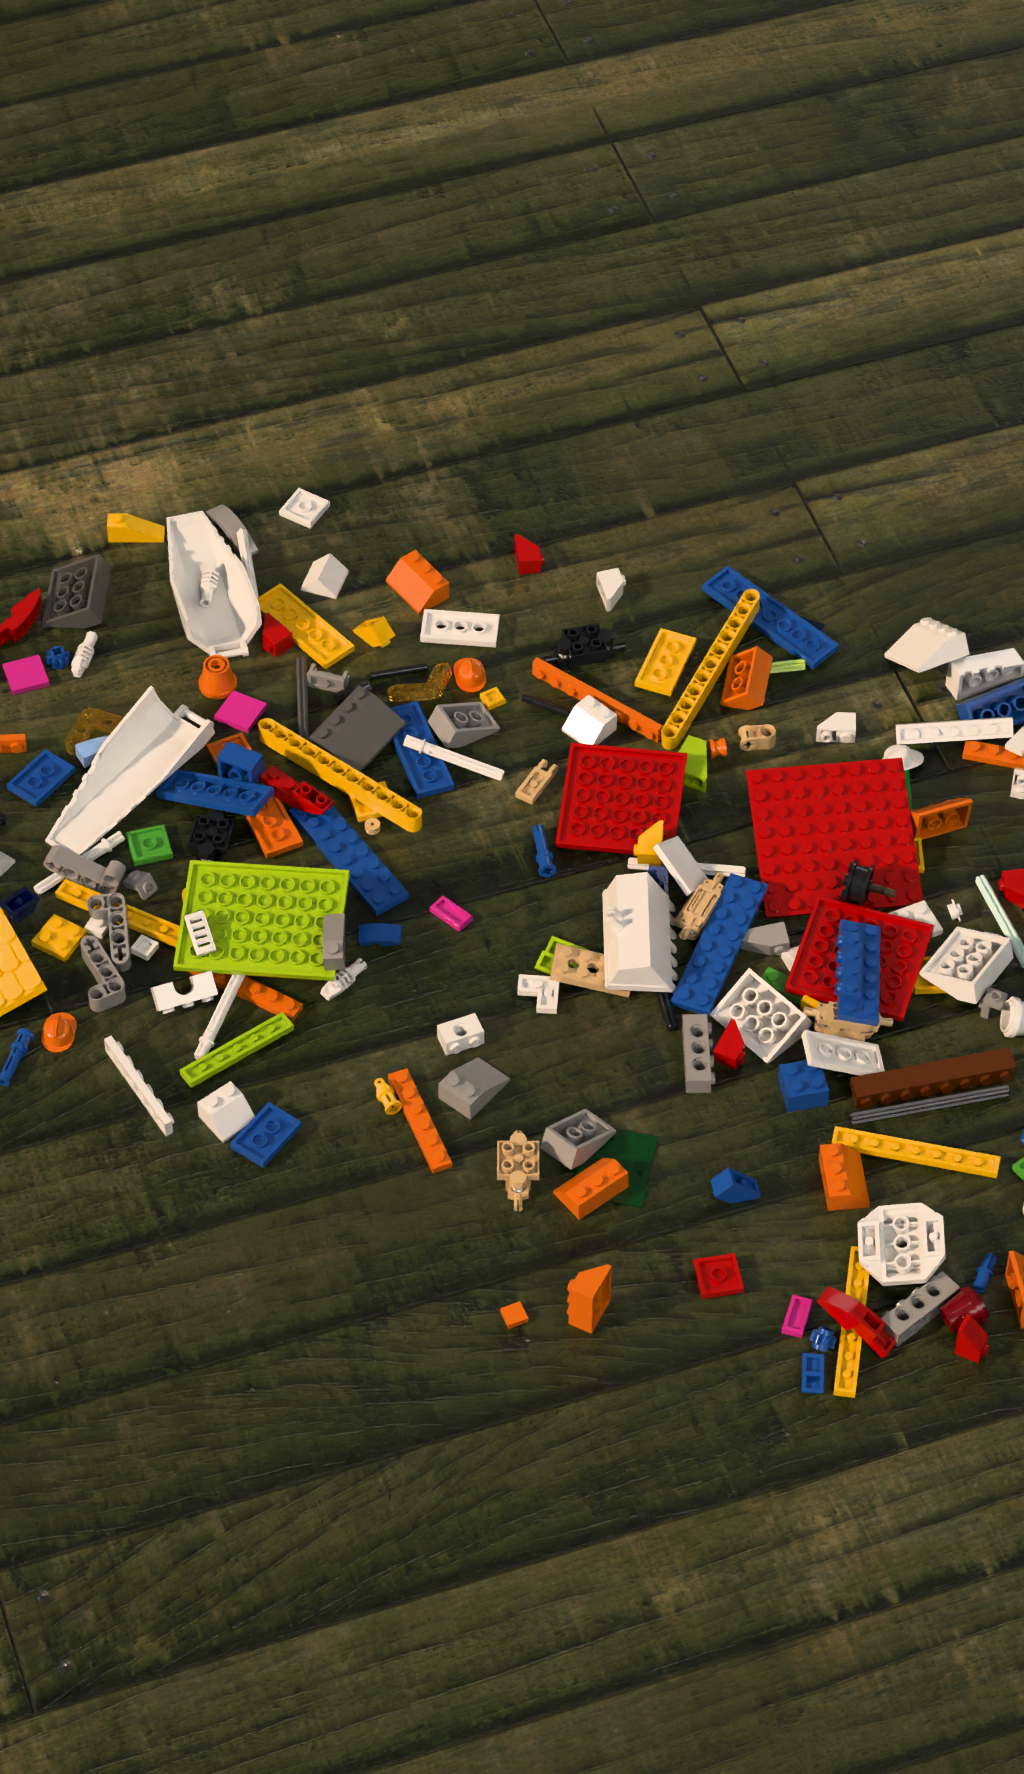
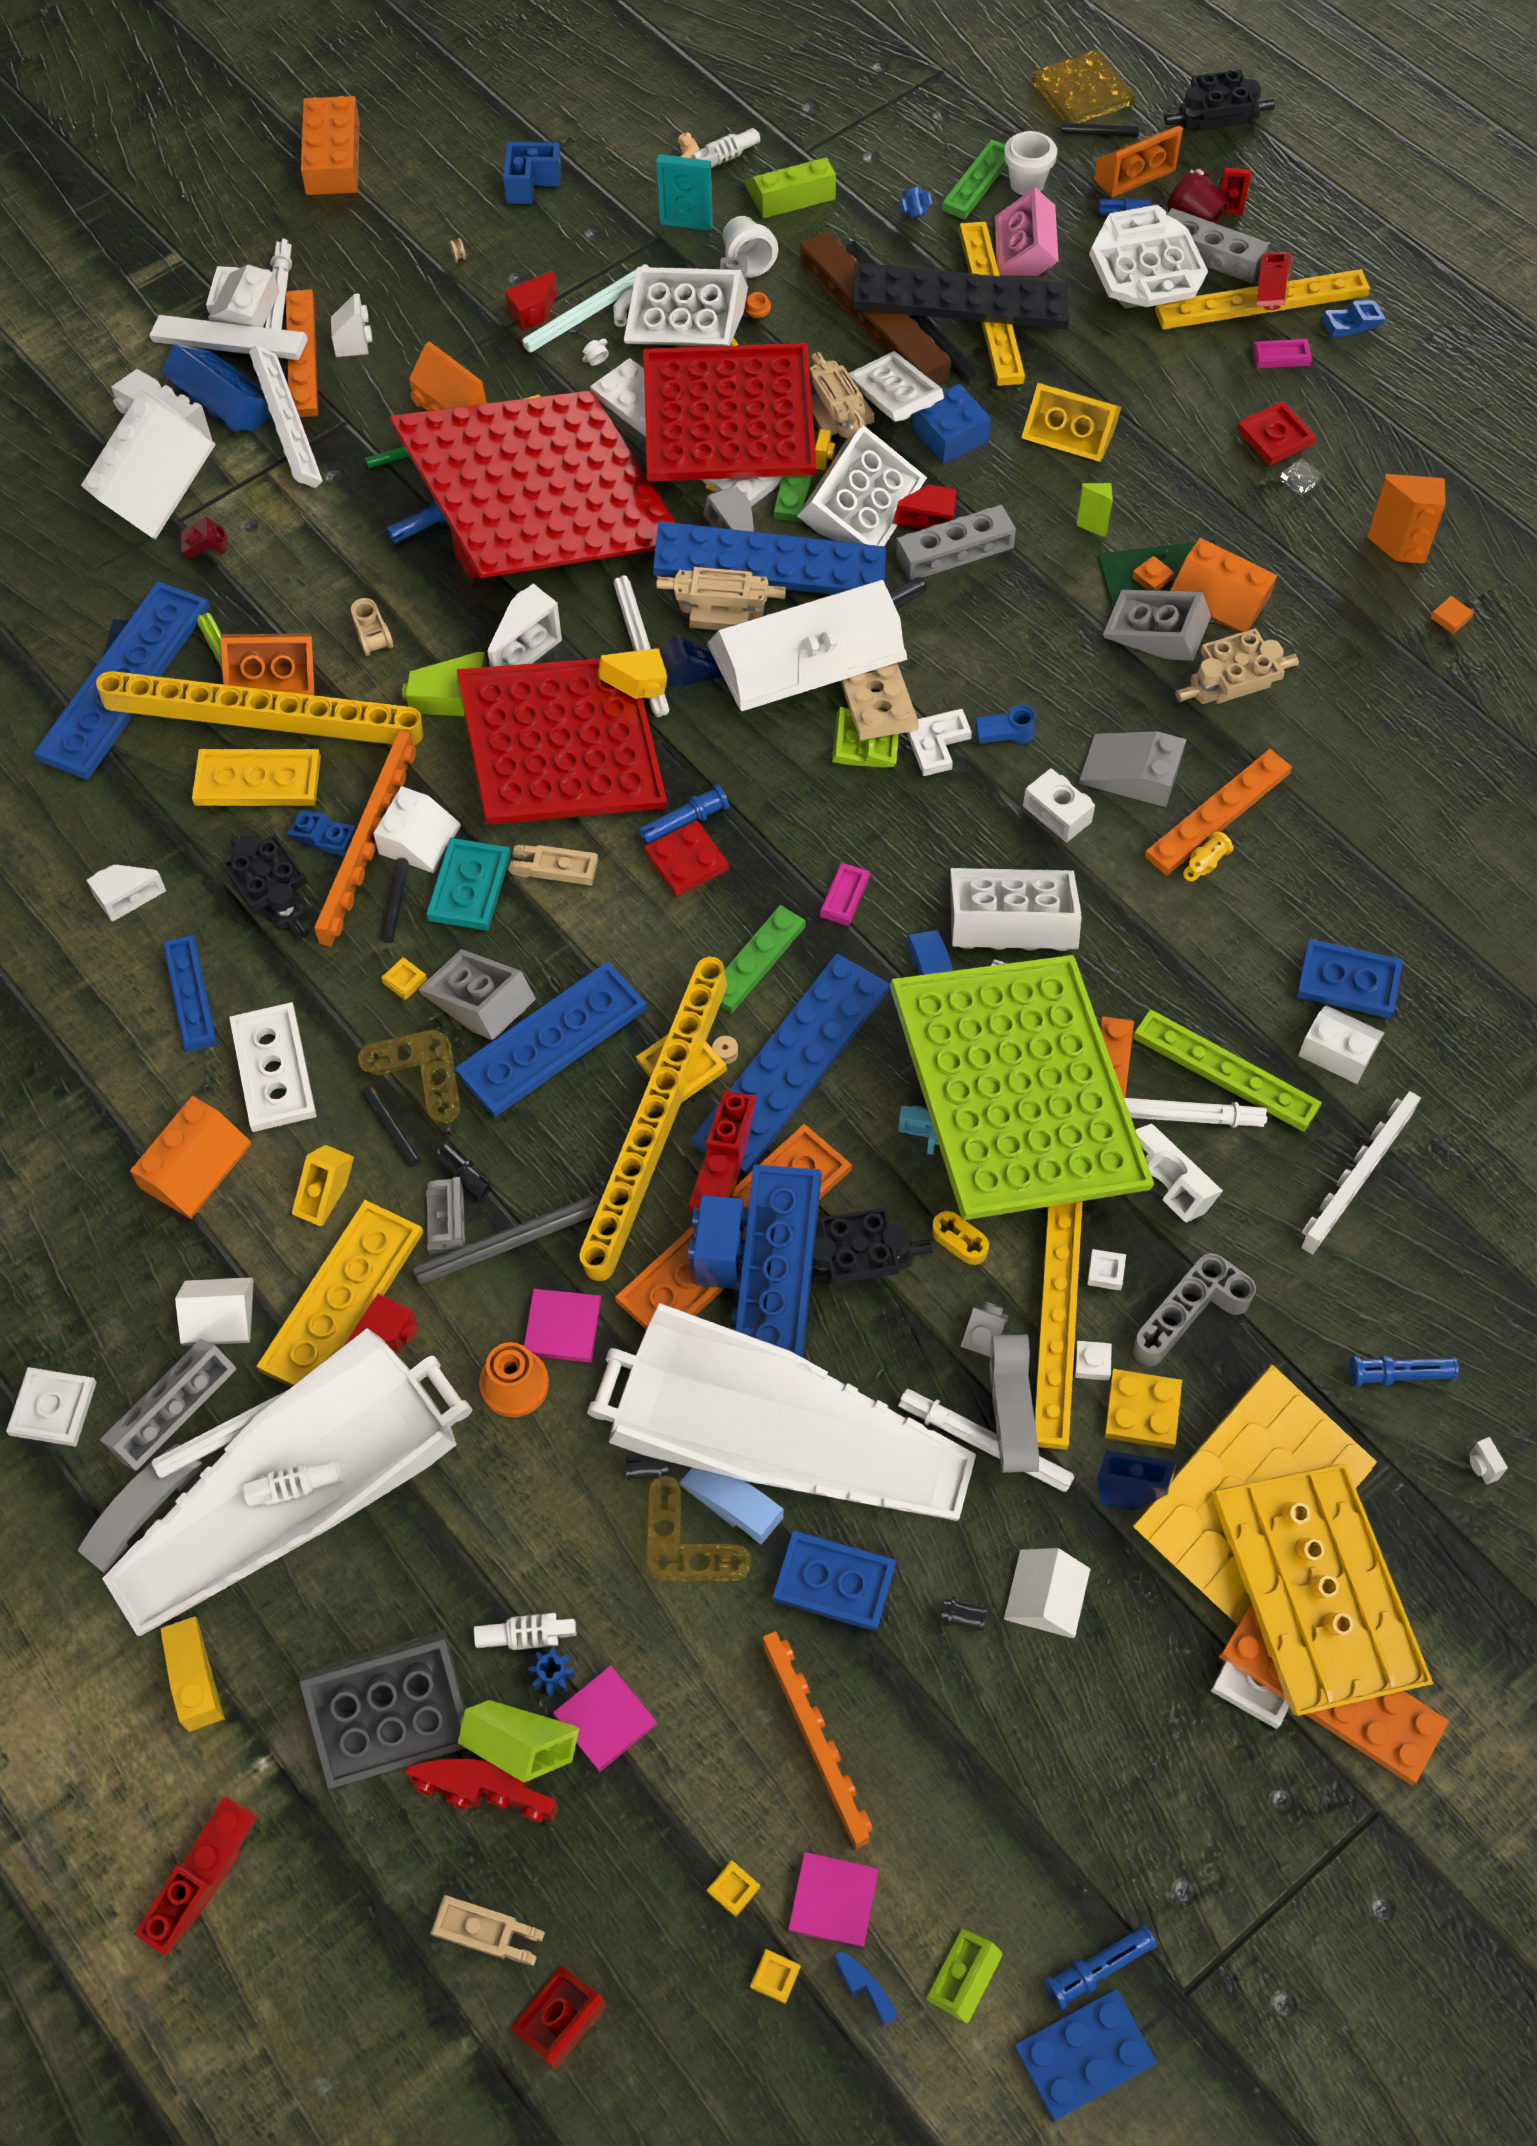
camera: 110 degrees left, 10 degrees up
orange piece [41,1012,77,1053] -> none
light grey beam [87,893,131,972] -> none
bright green tile [126,824,173,866] -> none
white slope [184,910,217,957] -> none
dark grey slope [309,685,406,772] -> none
light grey slope [323,914,345,971] -> none
white axle [403,735,504,781] -> none
orange piece [453,658,486,692] -> none
red slope [514,534,544,575] -> none
white tile [653,836,708,896] -> none
orange wheel [708,738,727,759] -> none
blue slope [710,1167,761,1203] -> none
blue gear [809,1326,837,1352] -> none
white slope [816,712,856,743] -> none
orange slope [819,1143,870,1211] -> none
blue plate [834,919,880,1026] -> none
black wheel [840,860,896,907] -> none
white piece [882,744,924,771] -> none
none -> light grey brick [100,1339,237,1471]
none -> red slope [134,1796,259,1955]
none -> blue tile [163,935,218,1052]
none -> dark red bracket [181,517,227,559]
none -> blue slope [287,810,357,857]
none -> teal plate [427,838,511,931]
none -> lime slope [458,1700,580,1783]
none -> white slope [488,584,562,667]
none -> red plate [644,820,729,897]
none -> bright green plate [720,905,806,1014]
none -> orange plate [744,292,771,318]
none -> black plate [853,262,1069,330]
none -> white slope [950,868,1082,951]
none -> blue piece [975,705,1035,744]
none -> bright pink slope [995,187,1059,276]
none -> yellow slope [1021,383,1122,462]
none -> lime slope [1076,483,1113,537]
none -> orange plate [1132,556,1174,591]
none -> clear plate [1280,458,1322,496]

